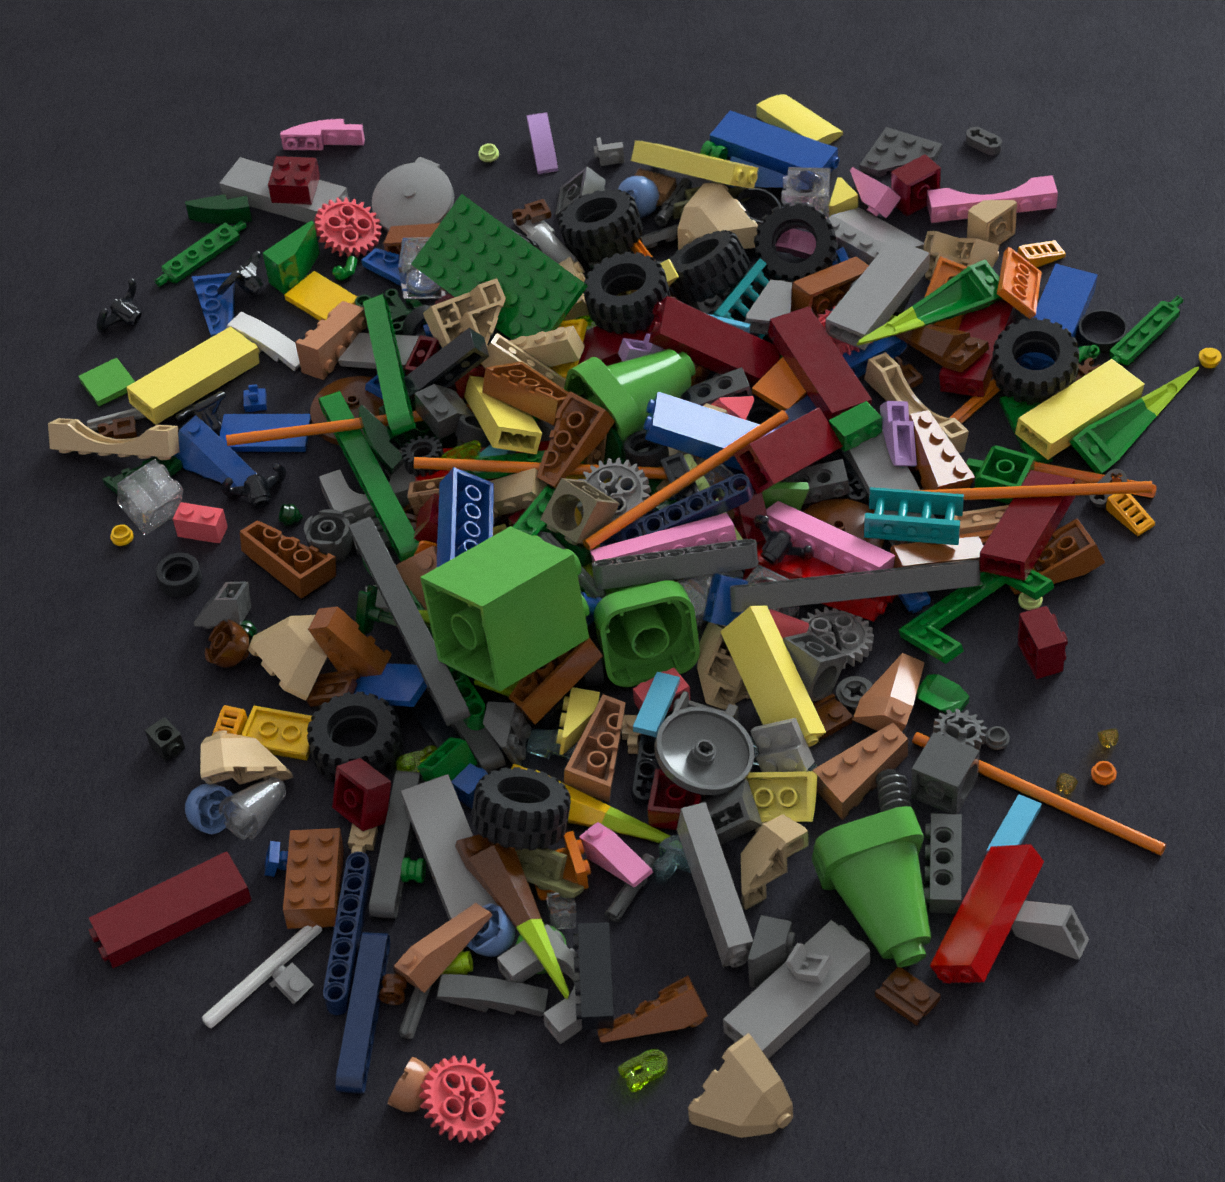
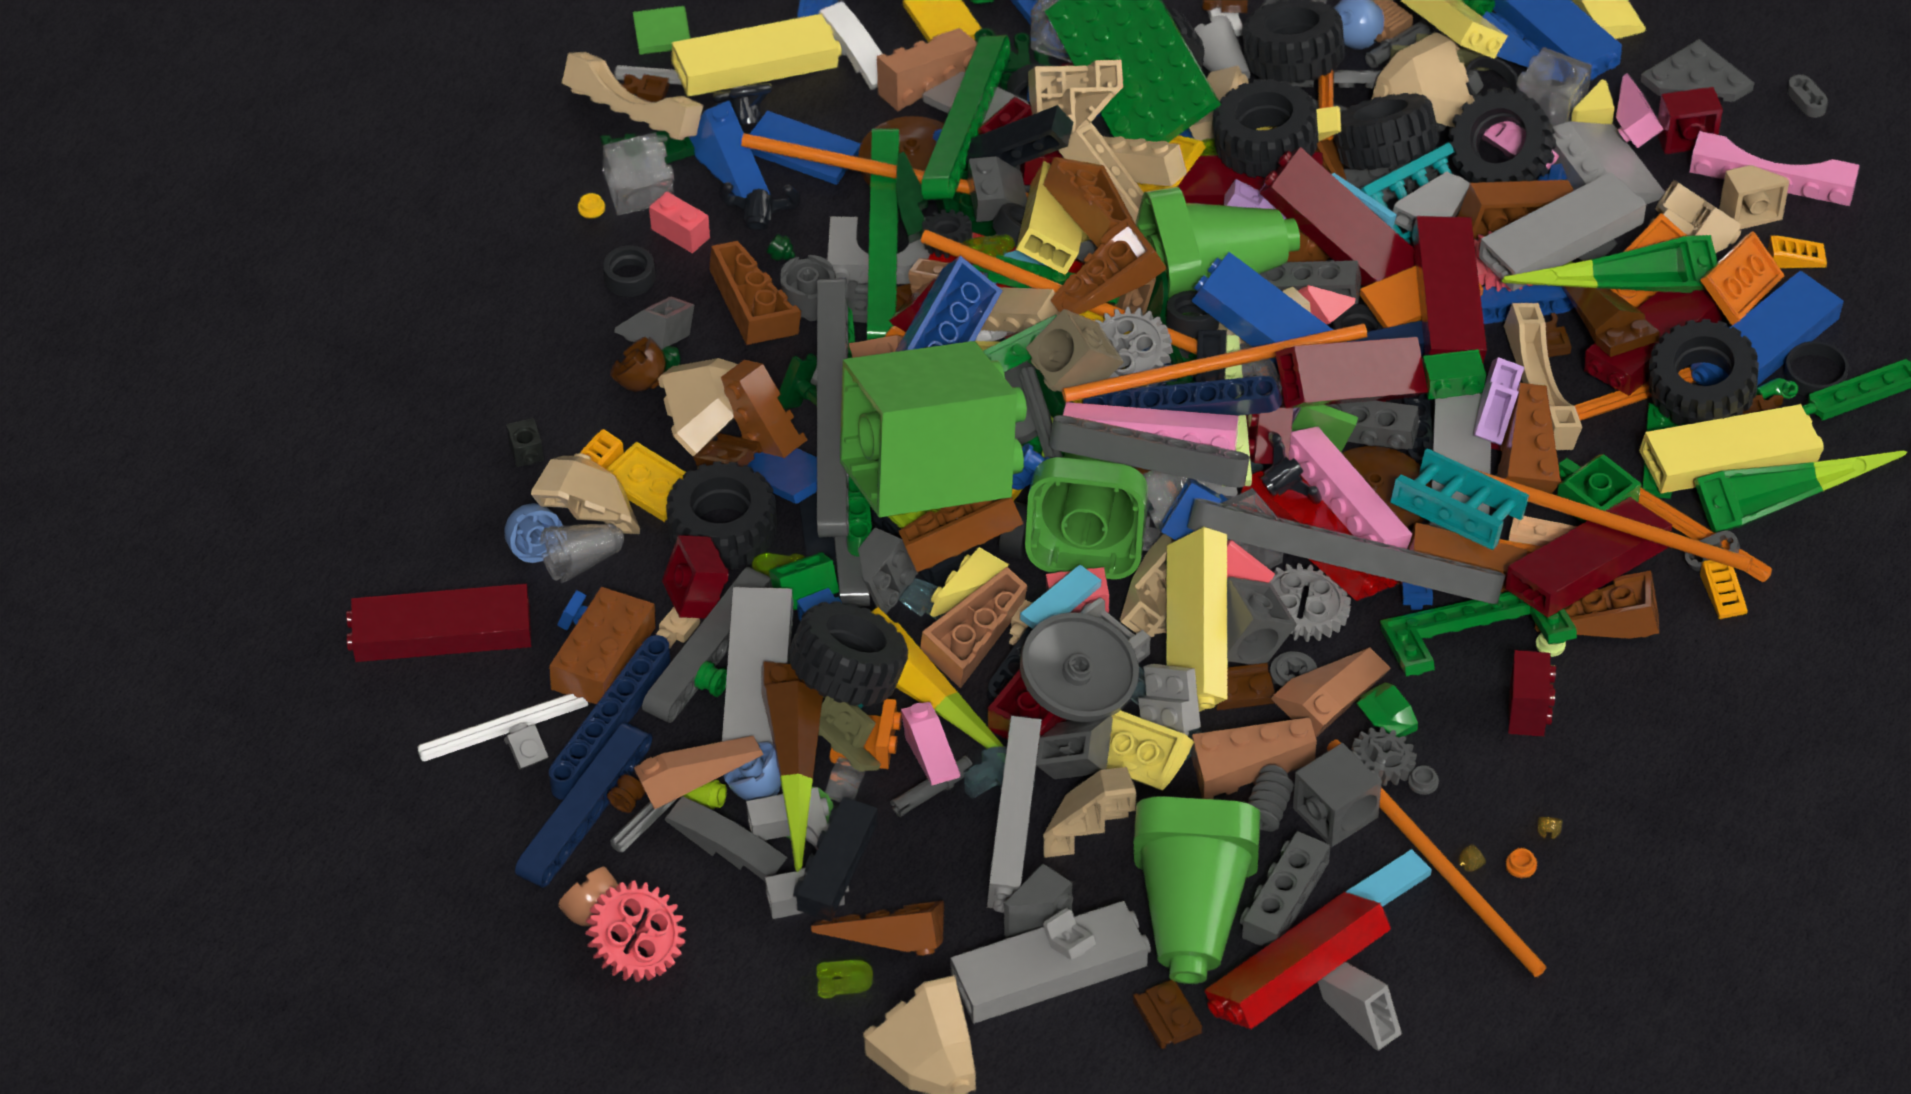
camera: 20 degrees right, 0 degrees up
blue tile [244,384,267,412] -> none

